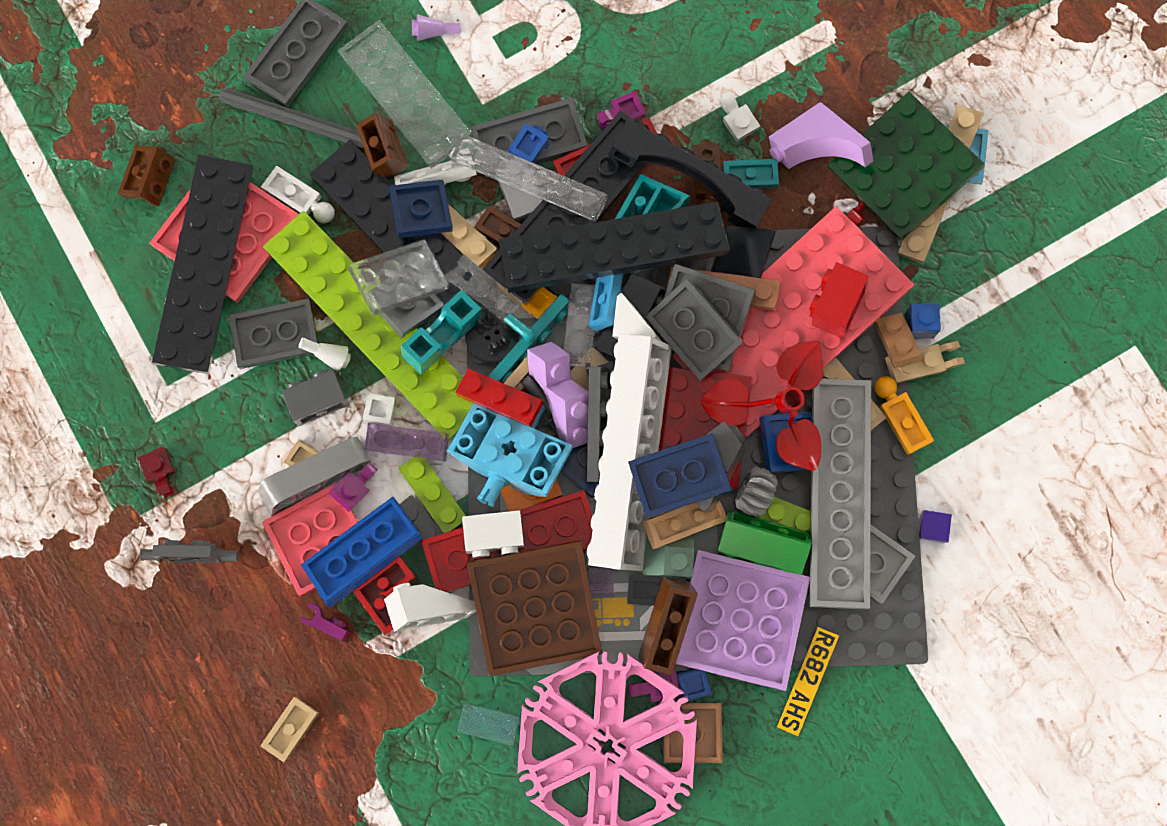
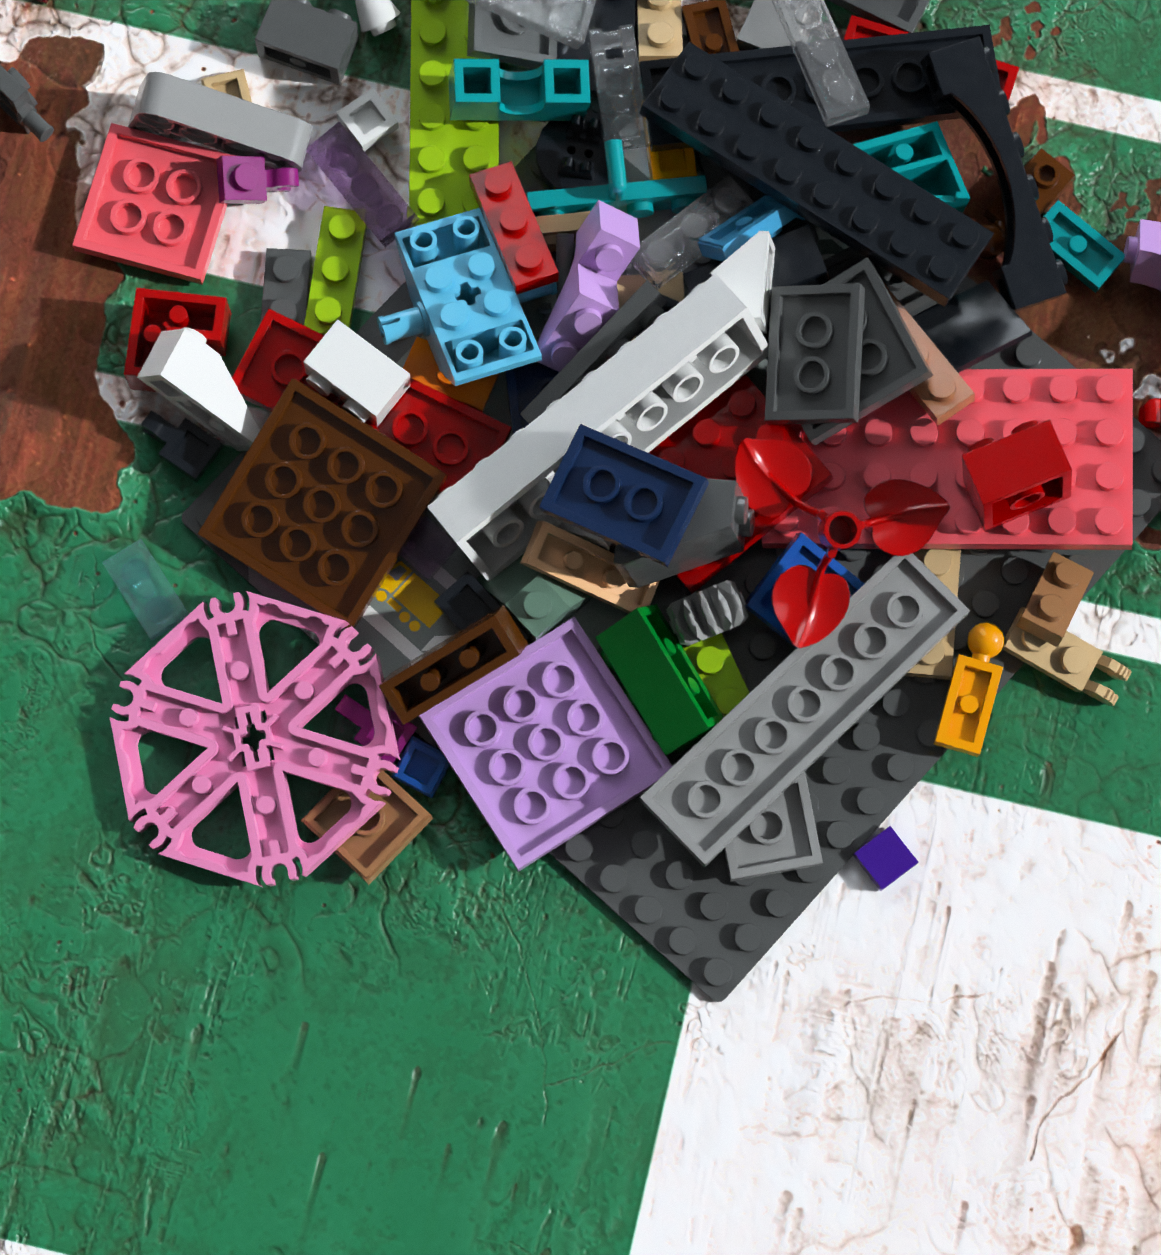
camera: 35 degrees right, 0 degrees up
magenta plate [300,603,352,642] -> none
blue tile [301,496,423,608] -> none
magenta plate [597,91,646,130] -> none
white plate [719,91,760,143] -> none
yellow sticker [777,627,839,736] -> none
blue brick [905,303,941,339] -> none
none -> black plate [141,410,223,483]

